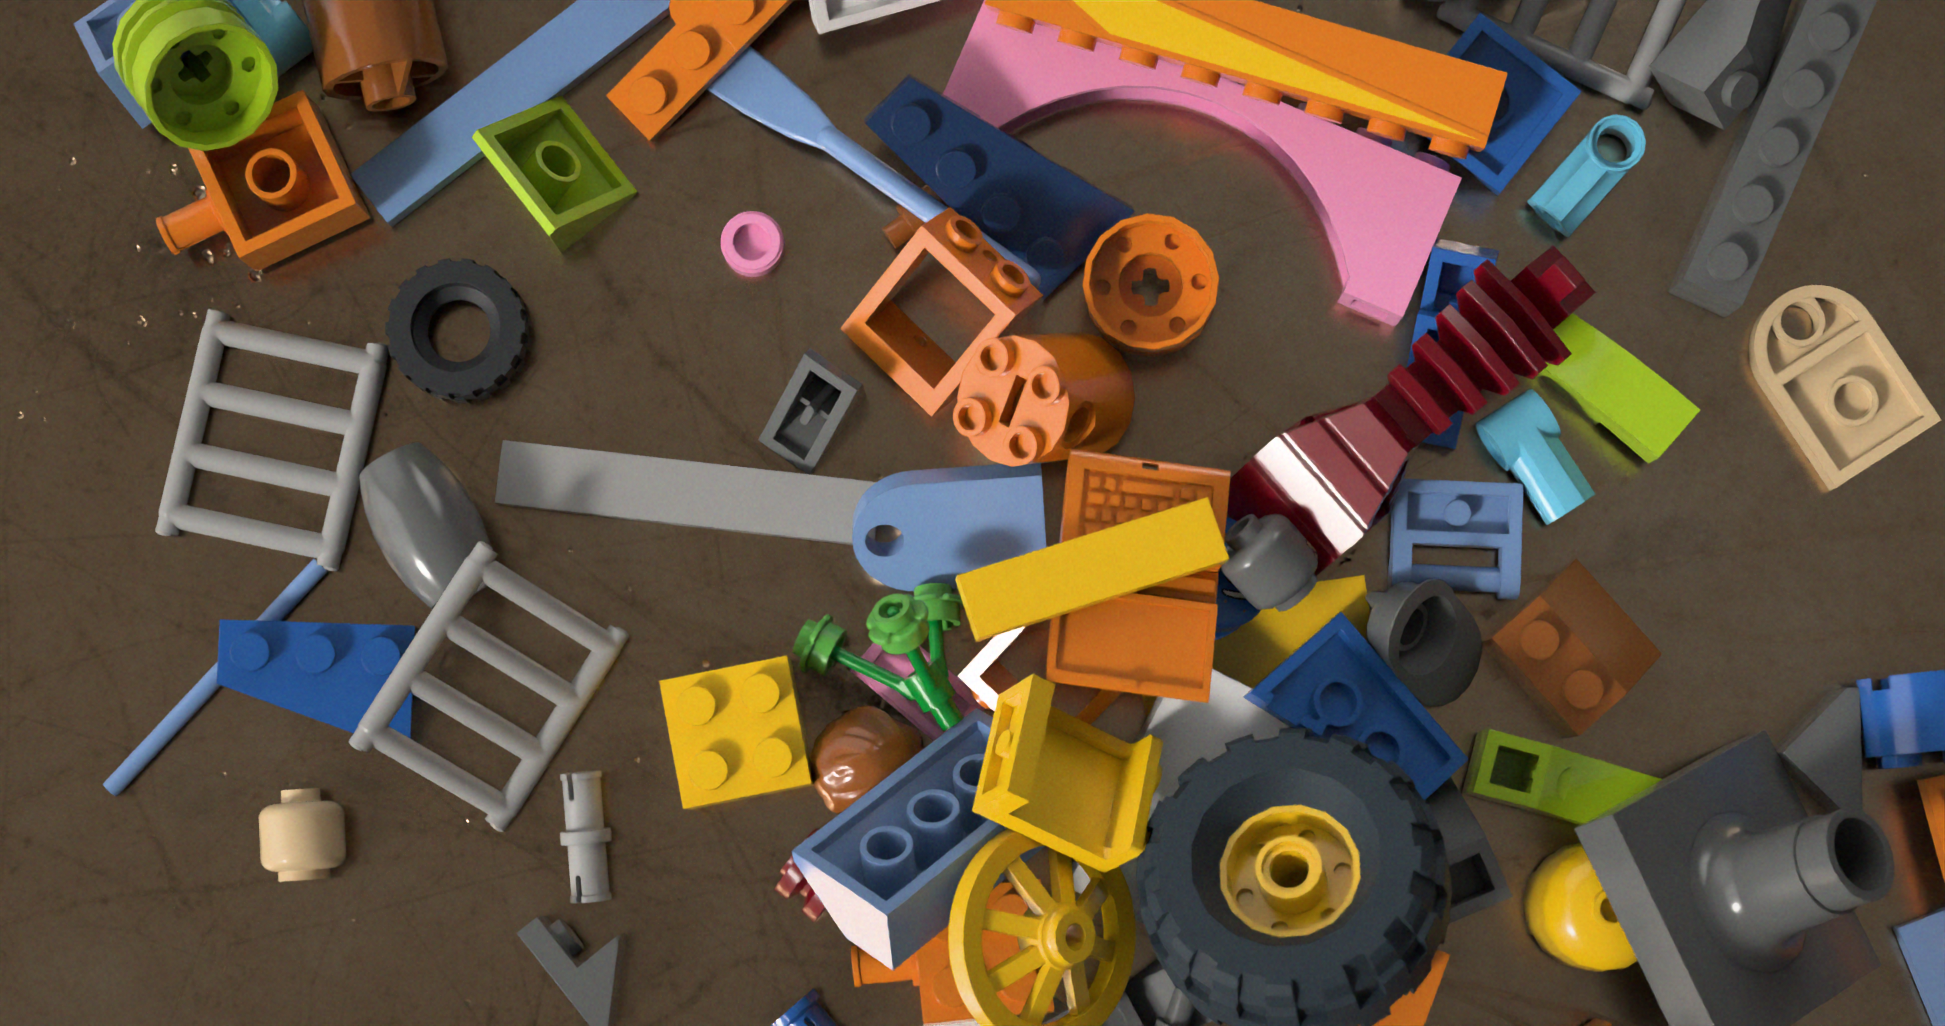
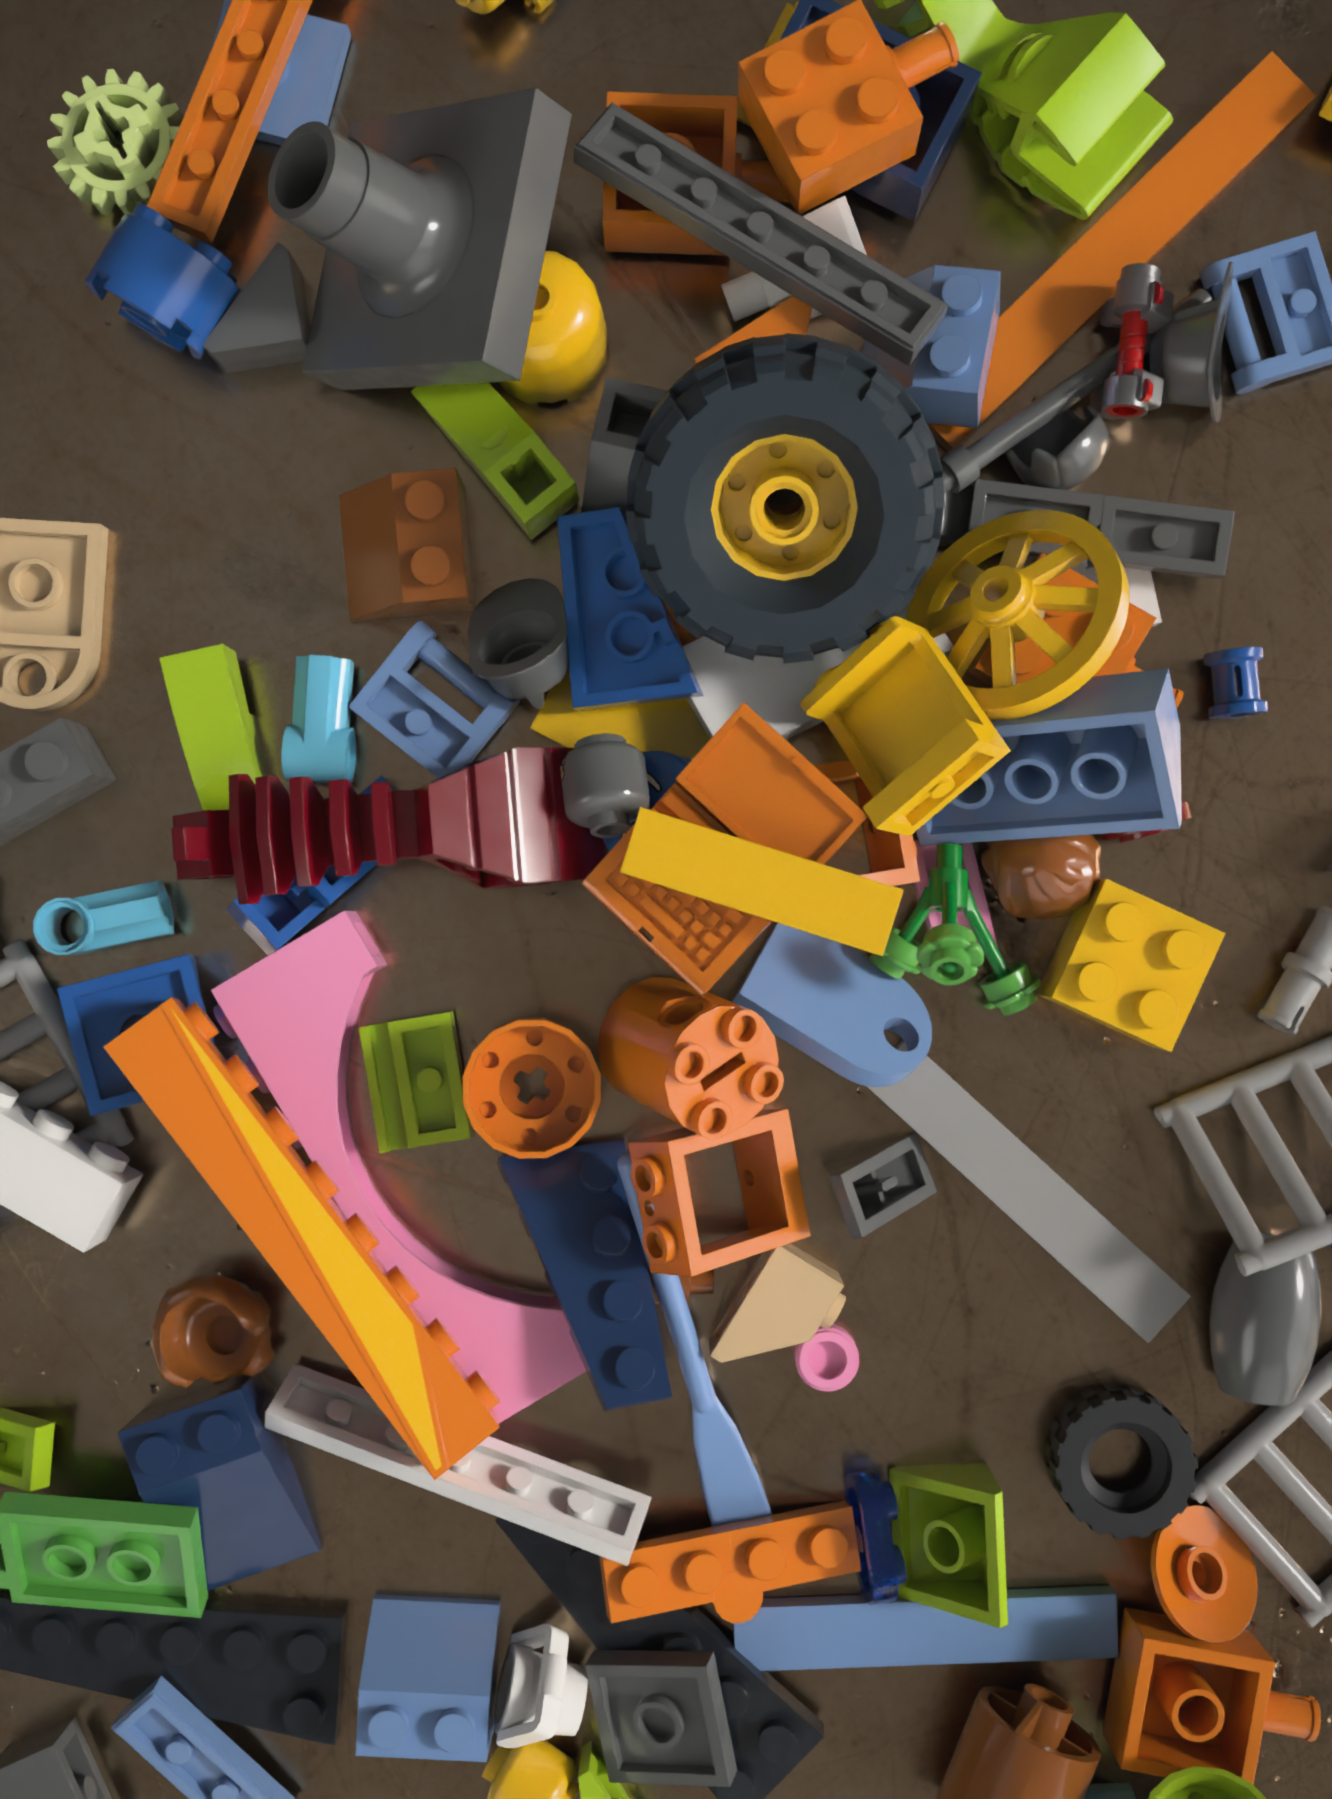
camera: 150 degrees left, 5 degrees up
none -> lime plate [358,1011,474,1154]
none -> tan slope [709,1243,846,1363]
none -> clear blue plate [845,1469,907,1605]
none -> orange dish [1151,1505,1258,1643]

